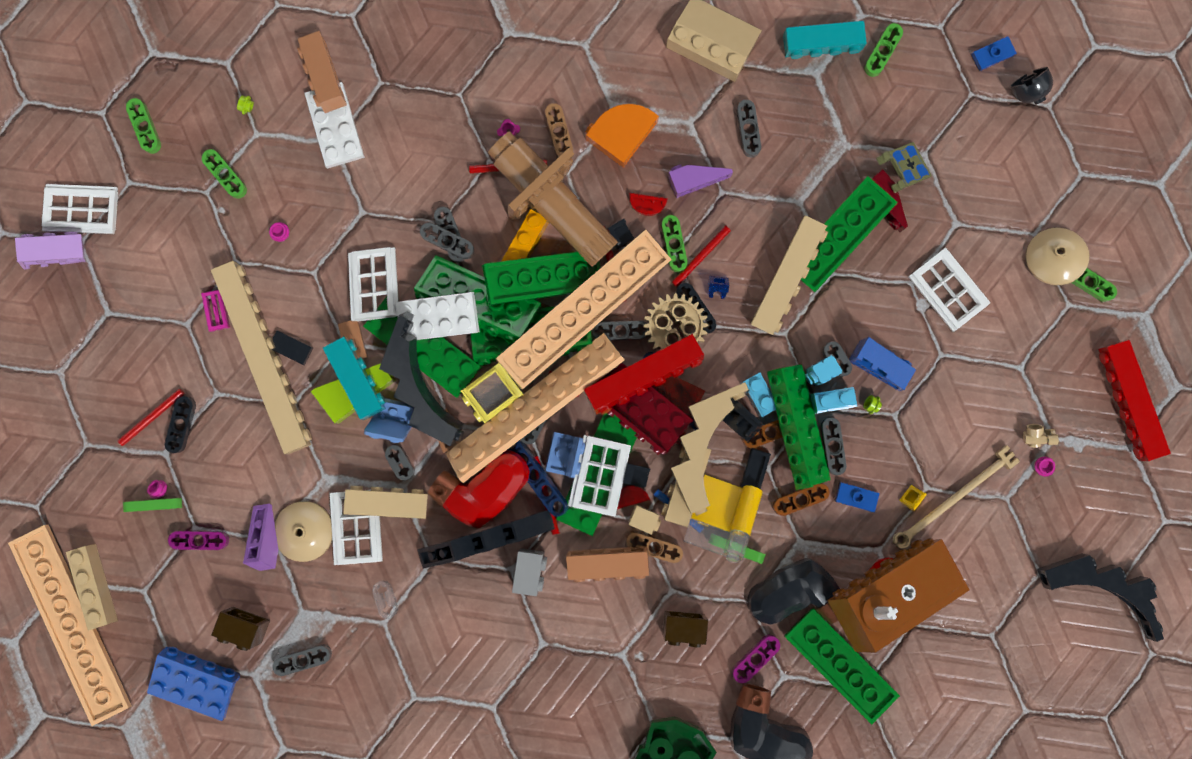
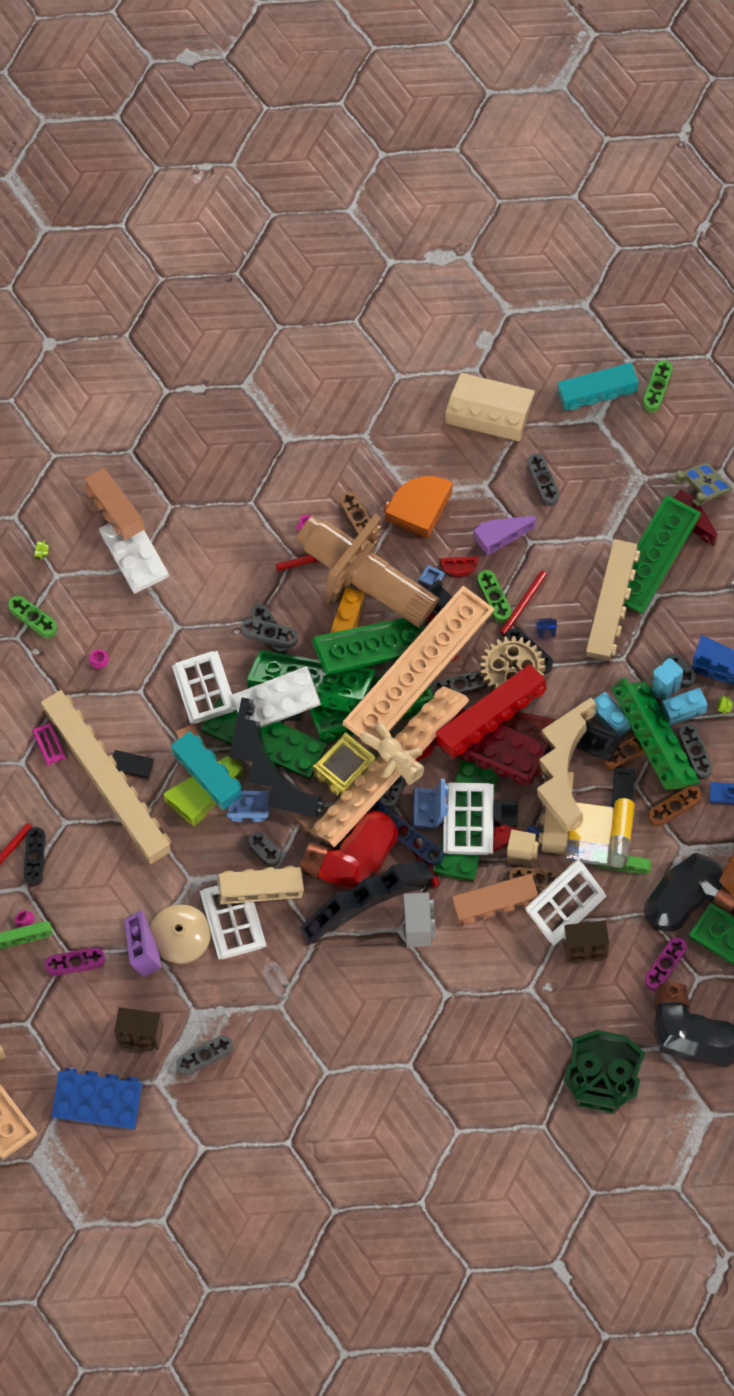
camera: 10 degrees left, 20 degrees down
none -> tan animal [360,722,424,785]
none -> medium blue tile [418,564,445,588]
none -> white piece [525,859,607,946]

